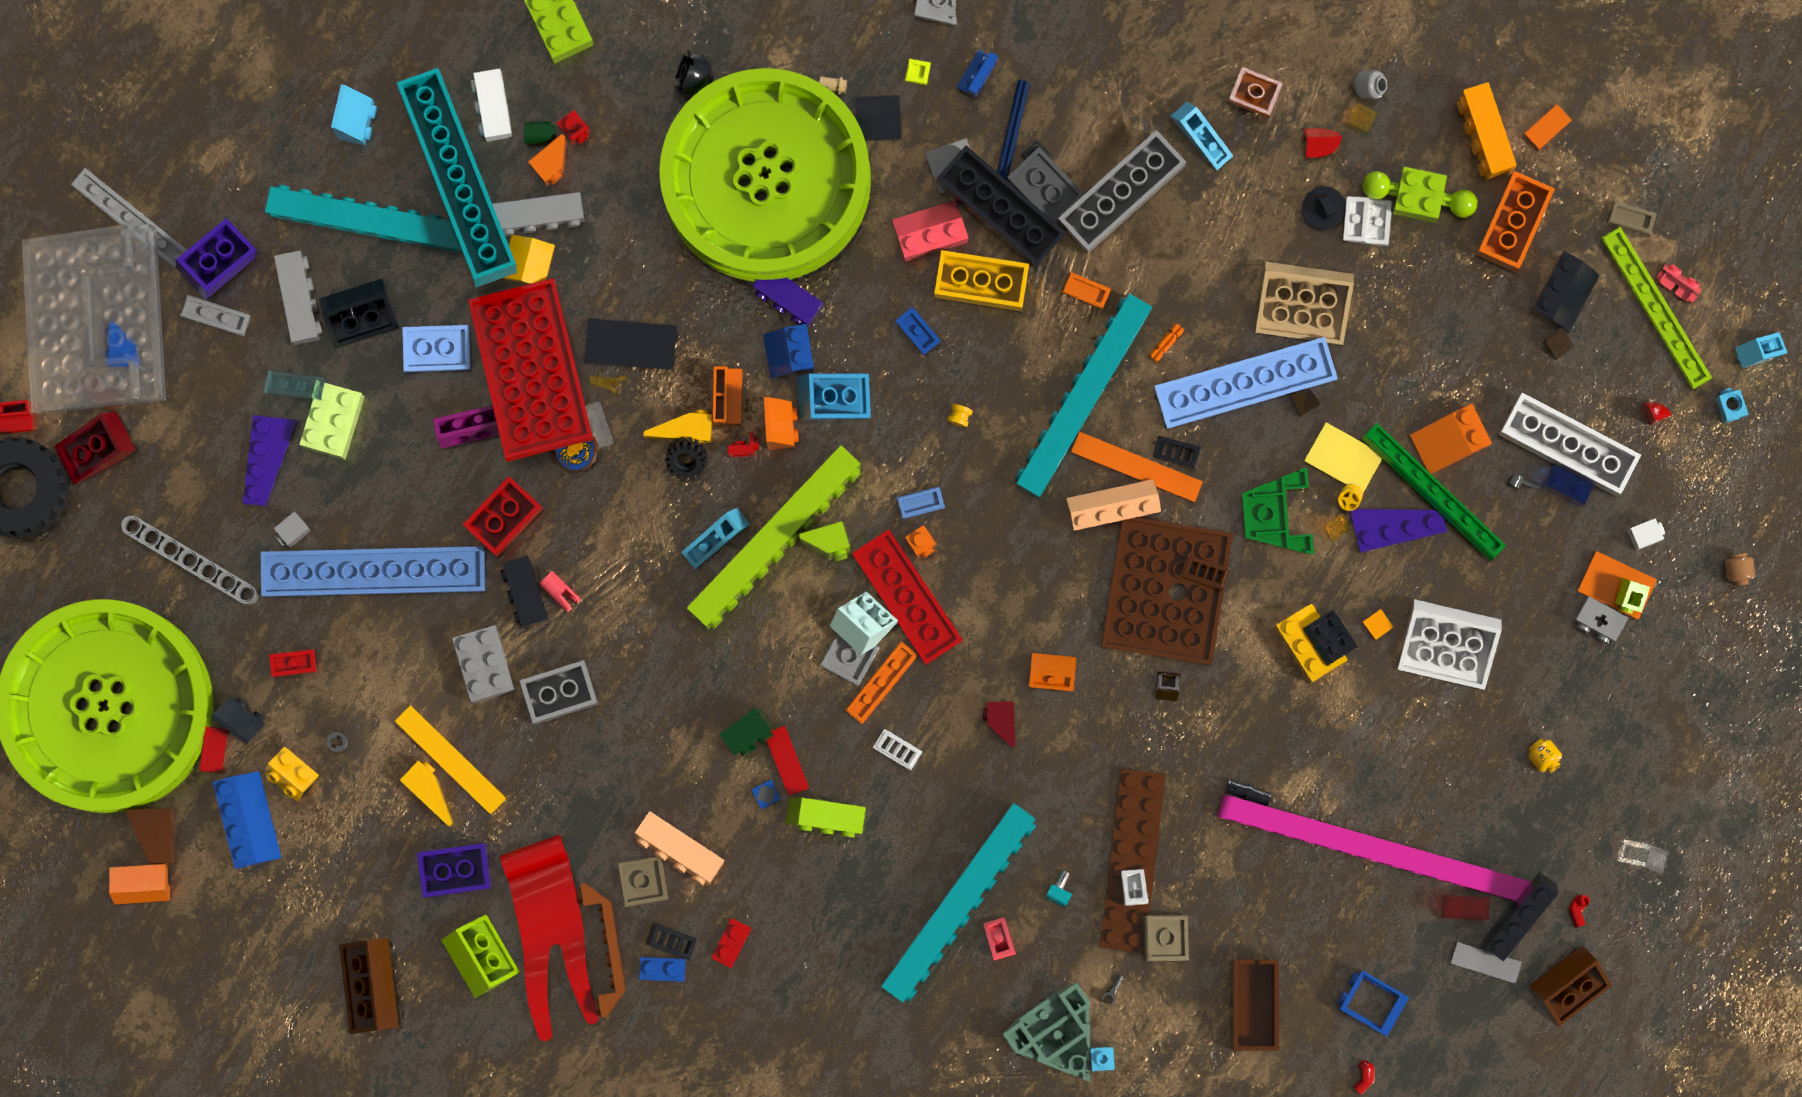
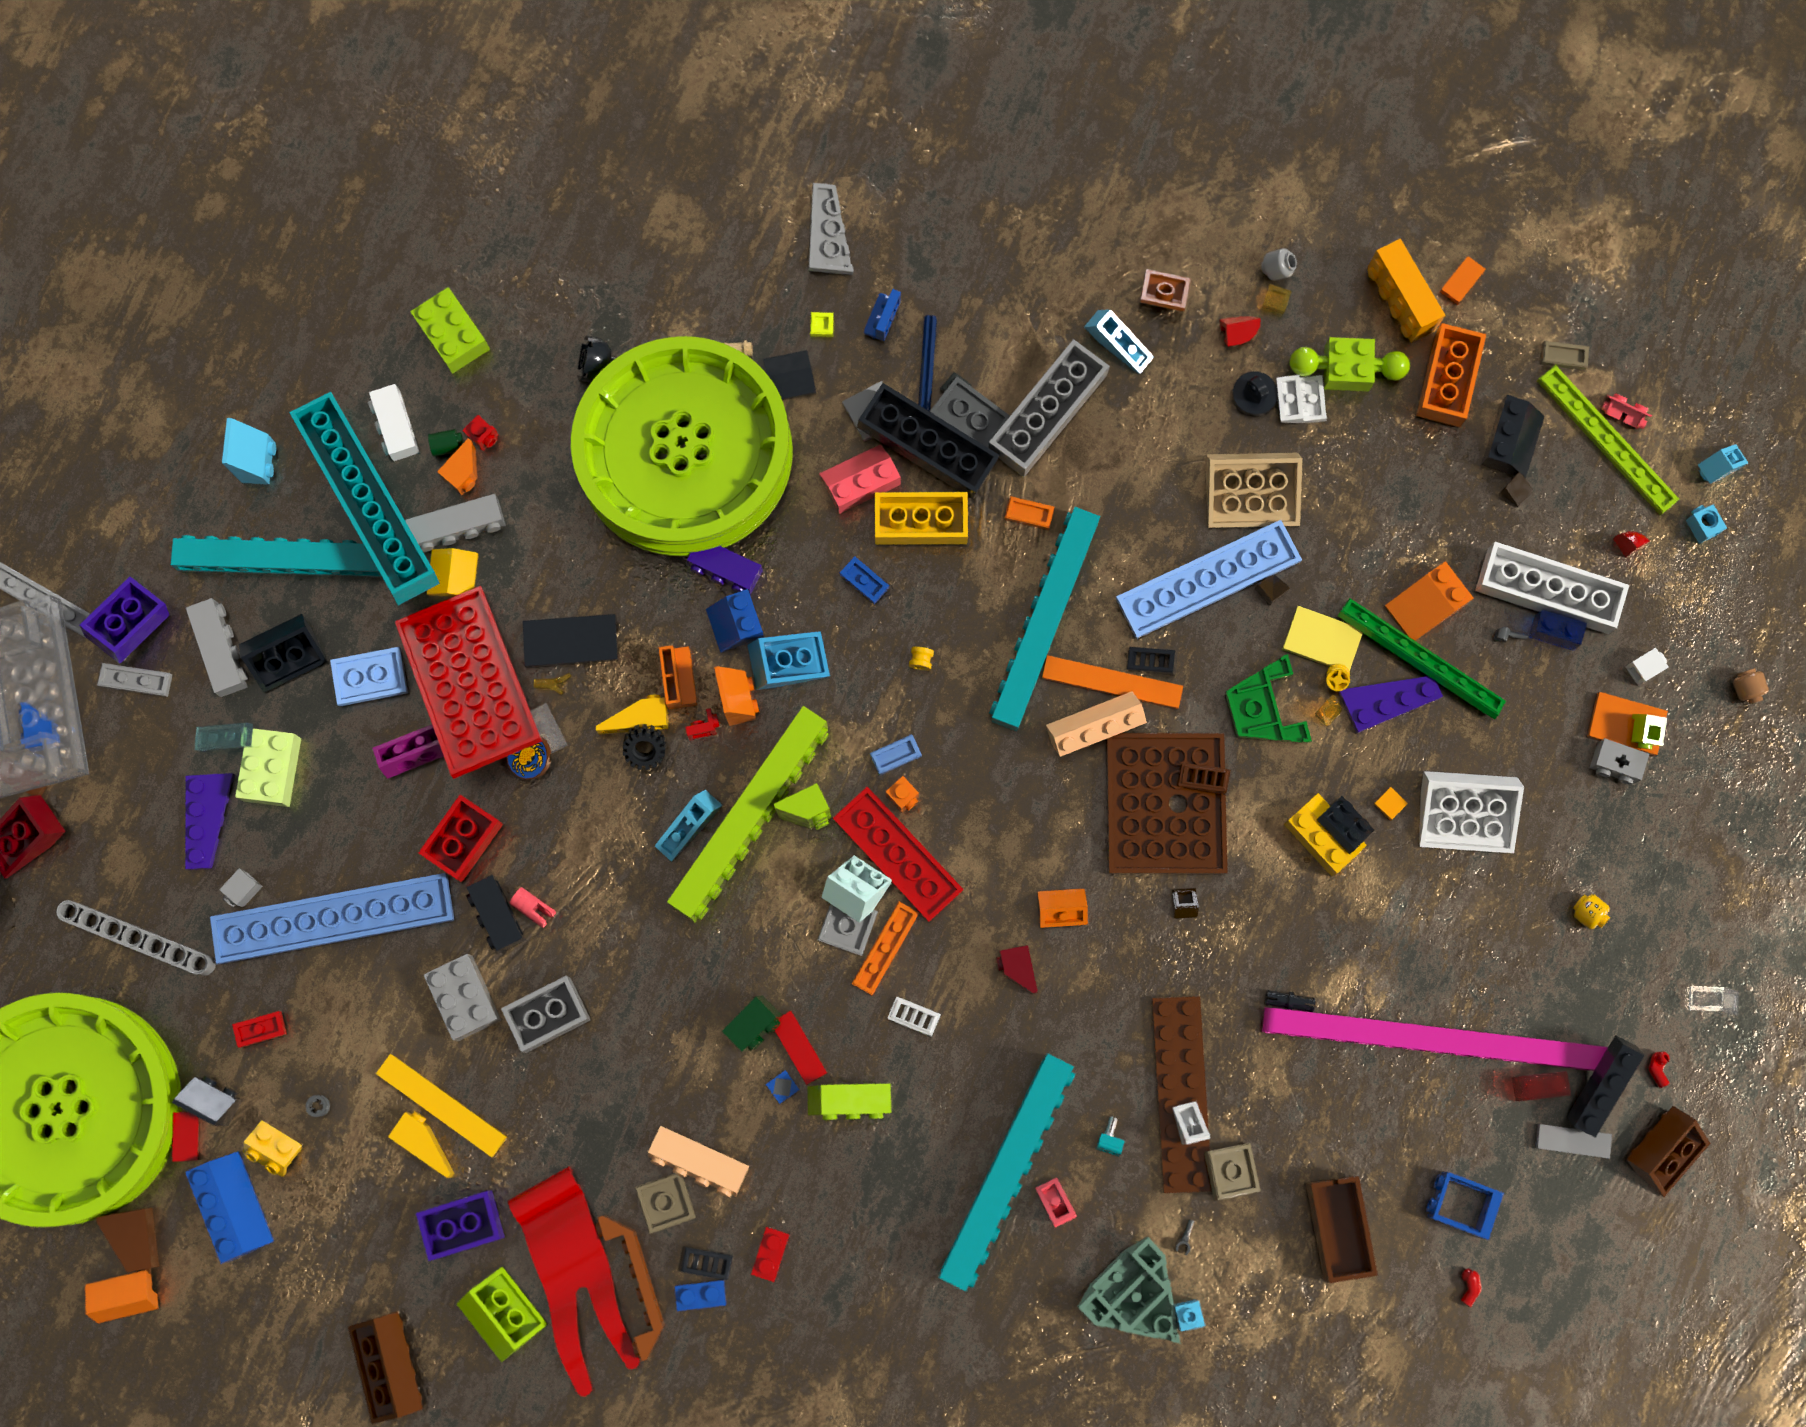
camera: 10 degrees left, 5 degrees down
orange axle [1149,323,1184,362] -> none

